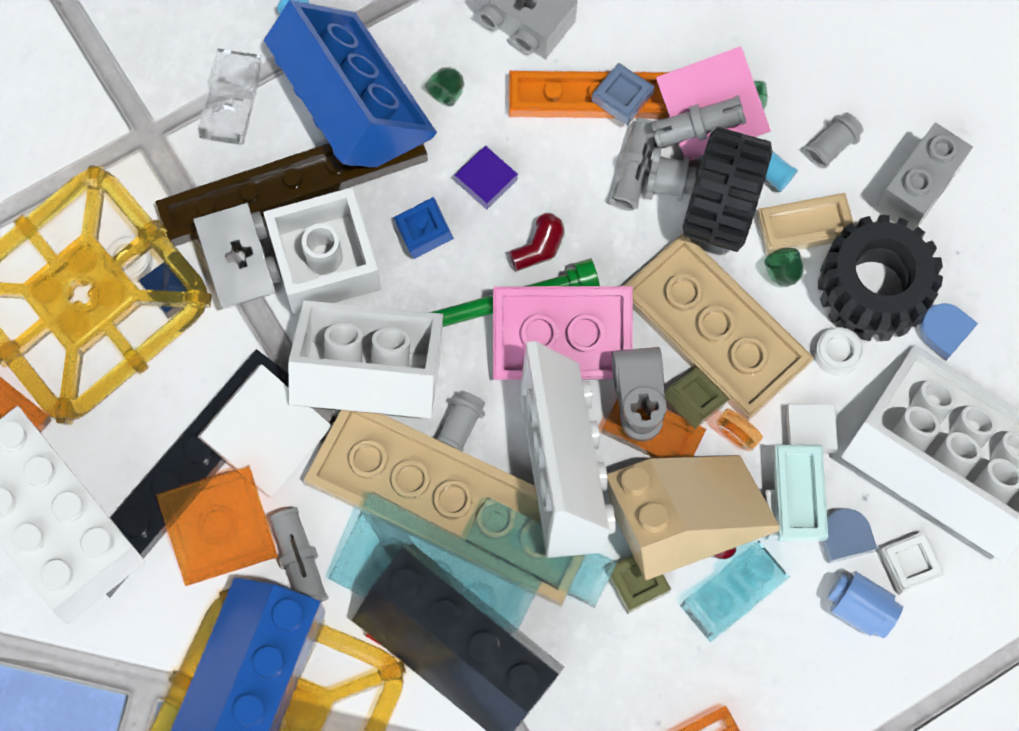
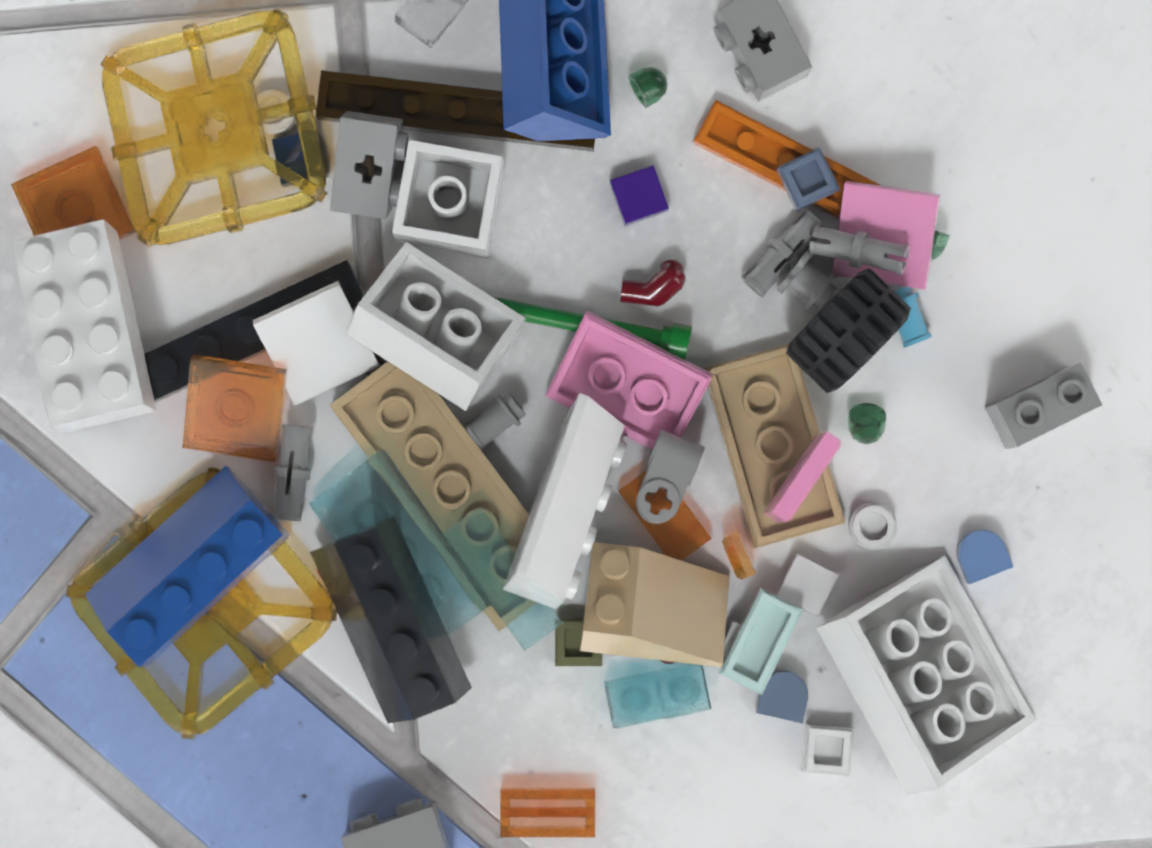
camera: 25 degrees right, 15 degrees up
blue tile [393,197,454,259] -> none
olive tile [664,367,729,429] -> none
tan tile [756,193,854,256] -> none
light grey pin [806,112,864,168] -> none
black tyre [818,215,943,342] -> none
medium blue brick [827,571,903,639] -> none
none -> bright pink tile [763,431,841,522]

